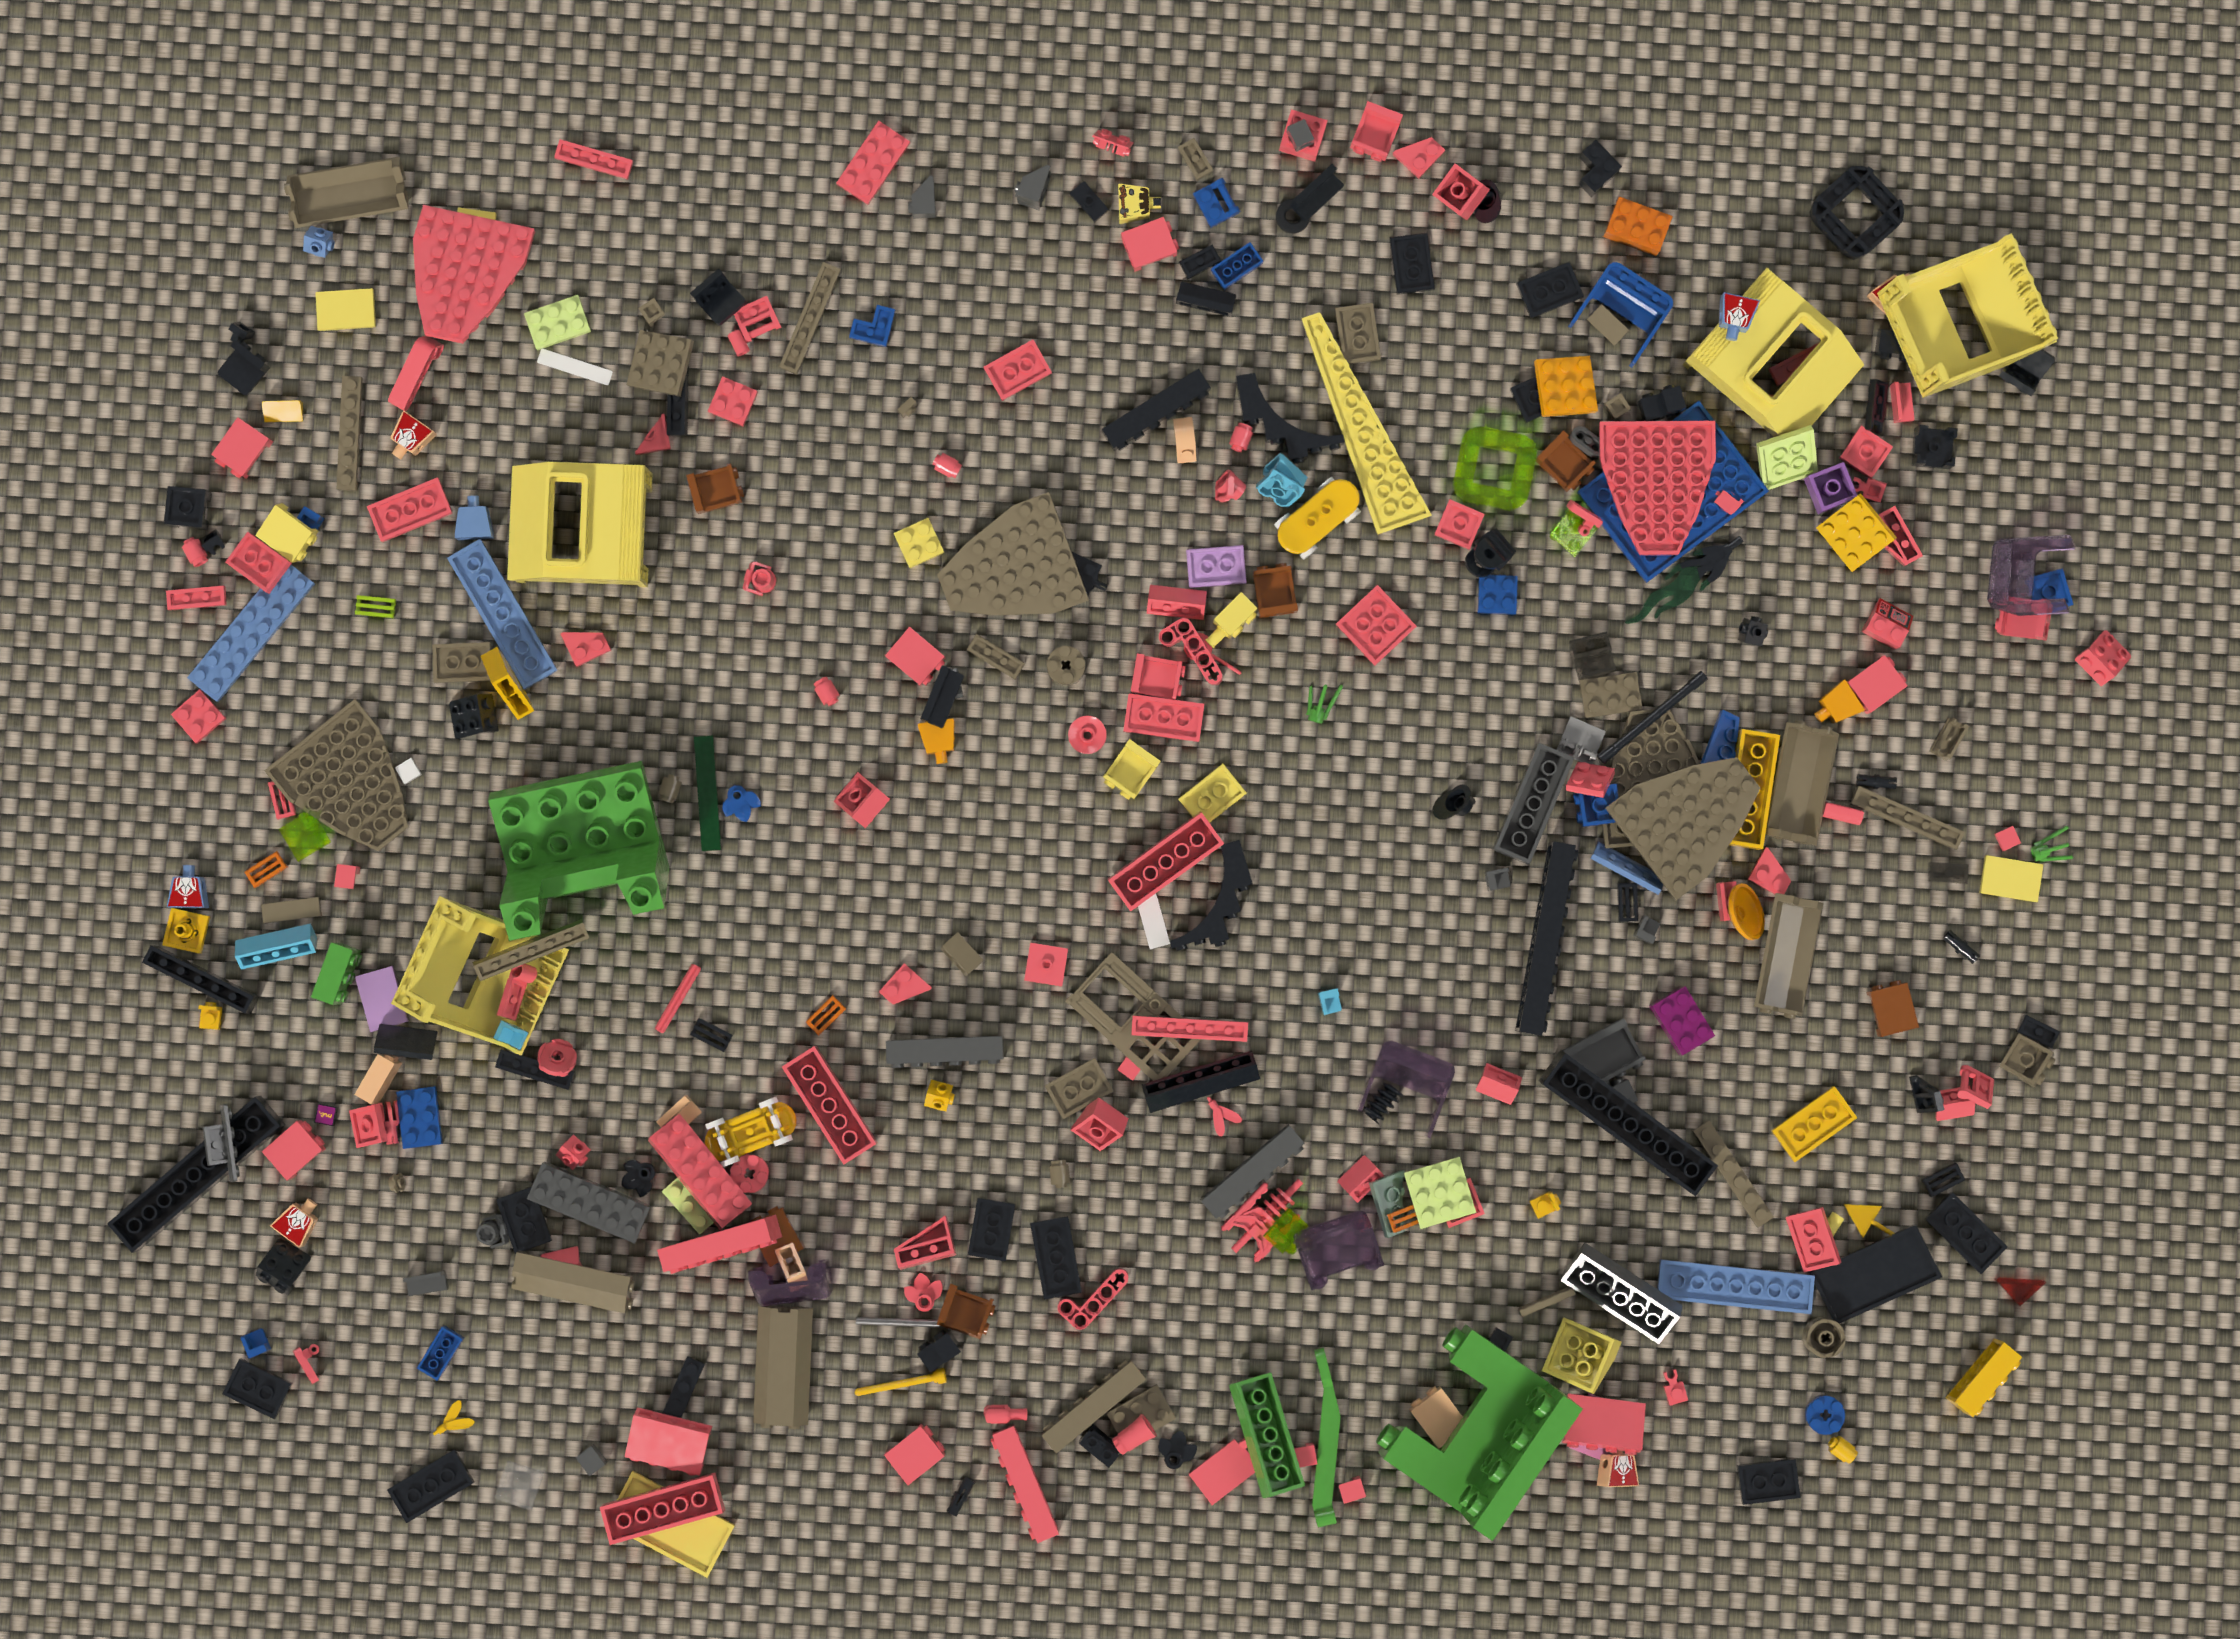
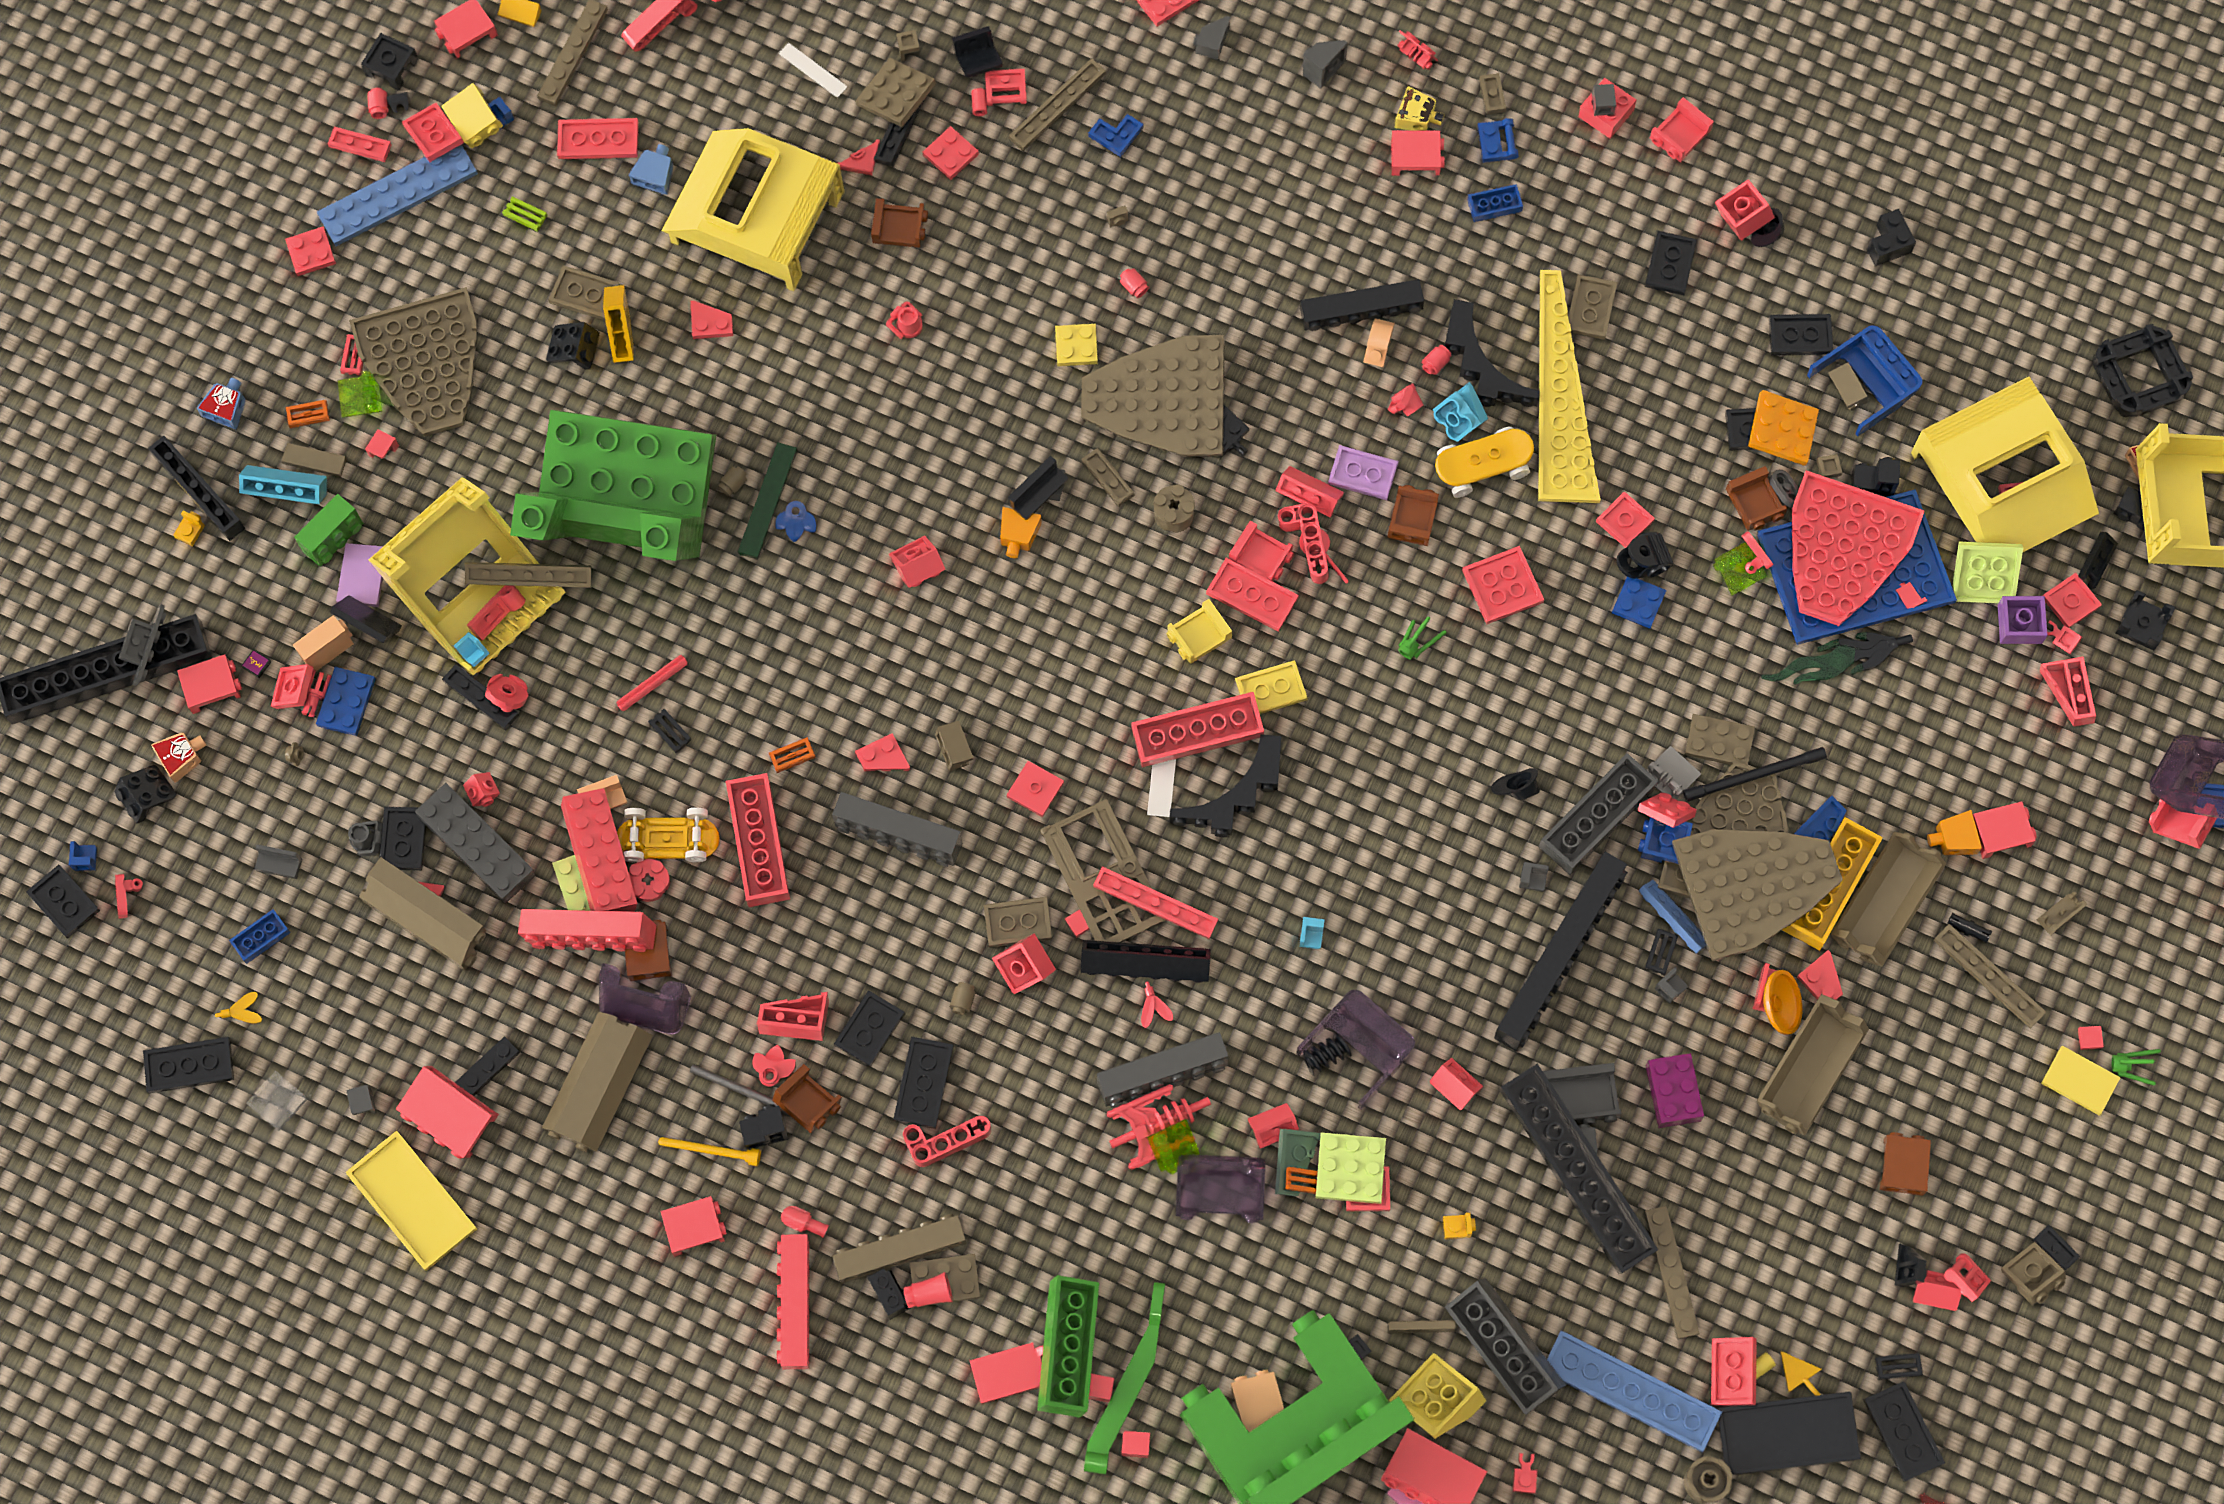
camera: 25 degrees right, 15 degrees down
yellow plate [162,908,210,954] -> none
torso [390,411,437,460] -> none
white tile [395,758,422,784] -> none
medium blue plate [447,539,558,690] -> none
yellowish green plate [524,295,591,350] -> none
coral brick [600,1472,725,1545] -> none
black plate [622,1160,656,1197] -> none
light nougat torso [775,1243,808,1290] -> none
coral brick [814,677,840,706] -> none
coral panel [885,627,946,687] -> none
yellow brick [924,1080,955,1112] -> none
black pin [946,1476,976,1517] -> none
coral plate [983,340,1052,401] -> none
coral dish [1068,716,1106,754] -> none
black plate [1070,181,1109,223] -> none
black plate [1158,1431,1197,1469] -> none
black panel [1176,282,1236,317] -> none
black plate [1179,244,1221,280] -> none
light yellow brick [1205,592,1257,648] -> none
black tyre [1276,199,1310,234] -> none
black panel [1290,163,1344,222] -> none
coral wing [1392,137,1445,179] -> none
clear neon green plate [1452,426,1537,511] -> none
clear smoke brick [1569,631,1616,680] -> none
orange brick [1603,197,1673,256] -> none
torso [1719,292,1760,341] -> none
black brick [1738,616,1768,647] -> none
yellow plate [1771,1086,1857,1162] -> none
yellow plate [1816,493,1897,572] -> none
coral brick [1823,802,1864,825] -> none
coral slope [1861,598,1914,650] -> none
coral panel [1890,382,1914,423] -> none
clear smoke plate [1927,862,1969,884] -> none
black pin [1942,930,1980,964] -> none

